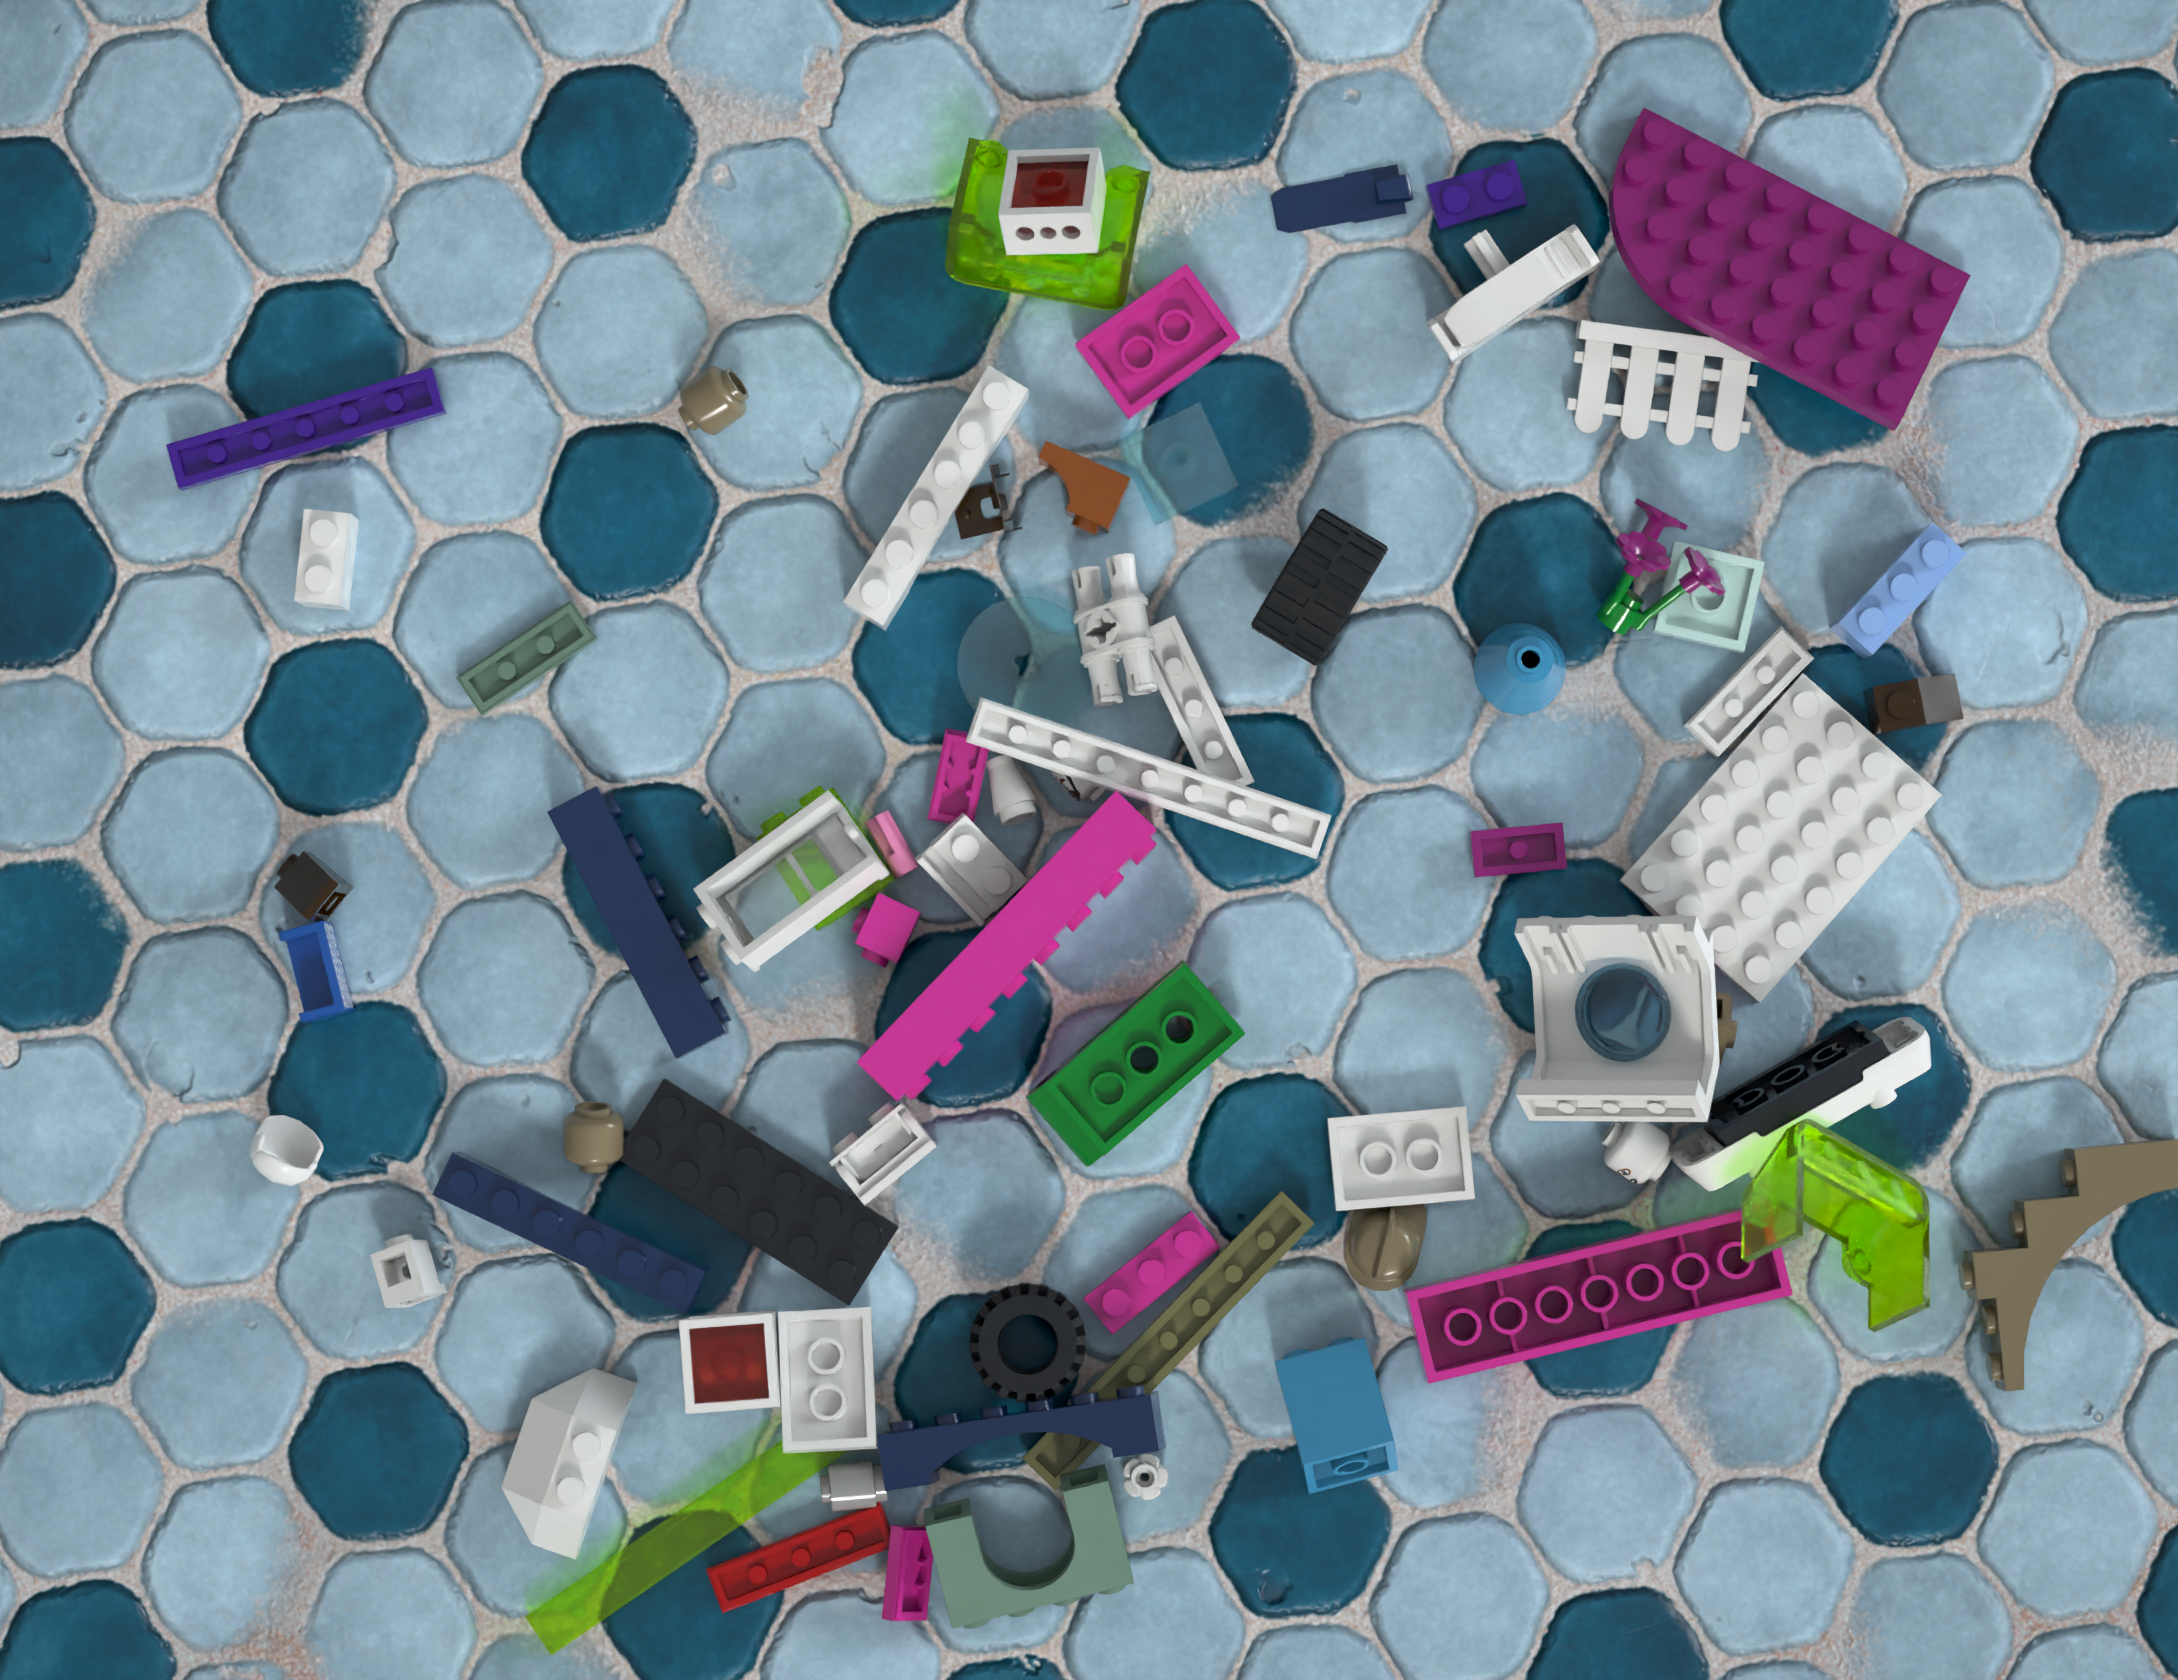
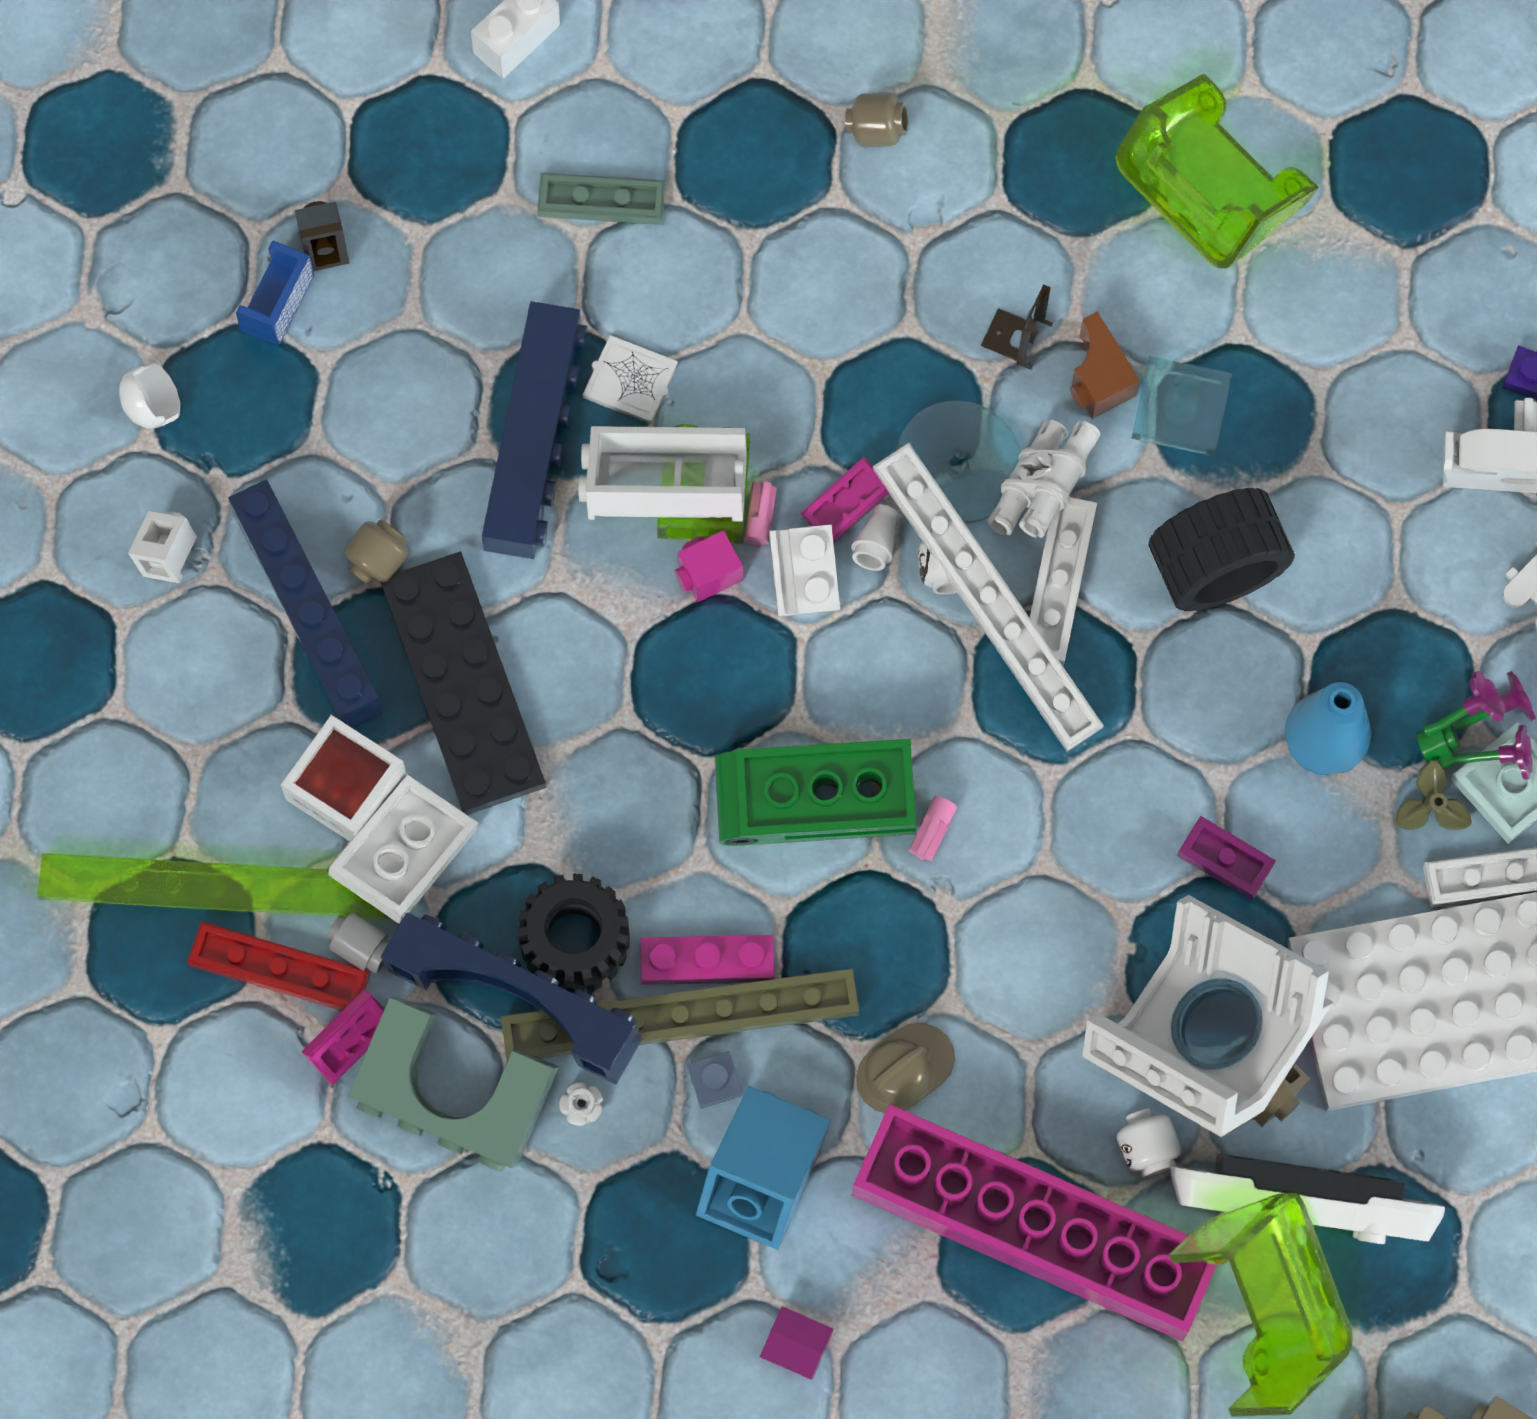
camera: 35 degrees right, 15 degrees down
white wedge [501,1368,638,1560] -> none
white hinge [829,1102,938,1206] -> none
white arch [843,365,1029,631] -> none
dark pink brick [856,791,1157,1101] -> none
white piece [998,147,1107,255] -> none
dark pink plate [1075,264,1240,421] -> none
dark blue piece [1271,164,1413,233] -> none
white plate [1327,1106,1475,1212] -> none
none -> white piece [583,335,678,424]
none -> sand blue plate [687,1051,743,1109]
none -> magenta piece [760,1306,834,1380]
none -> bright pink piece [909,796,957,862]
none -> olive plant [1395,760,1472,830]

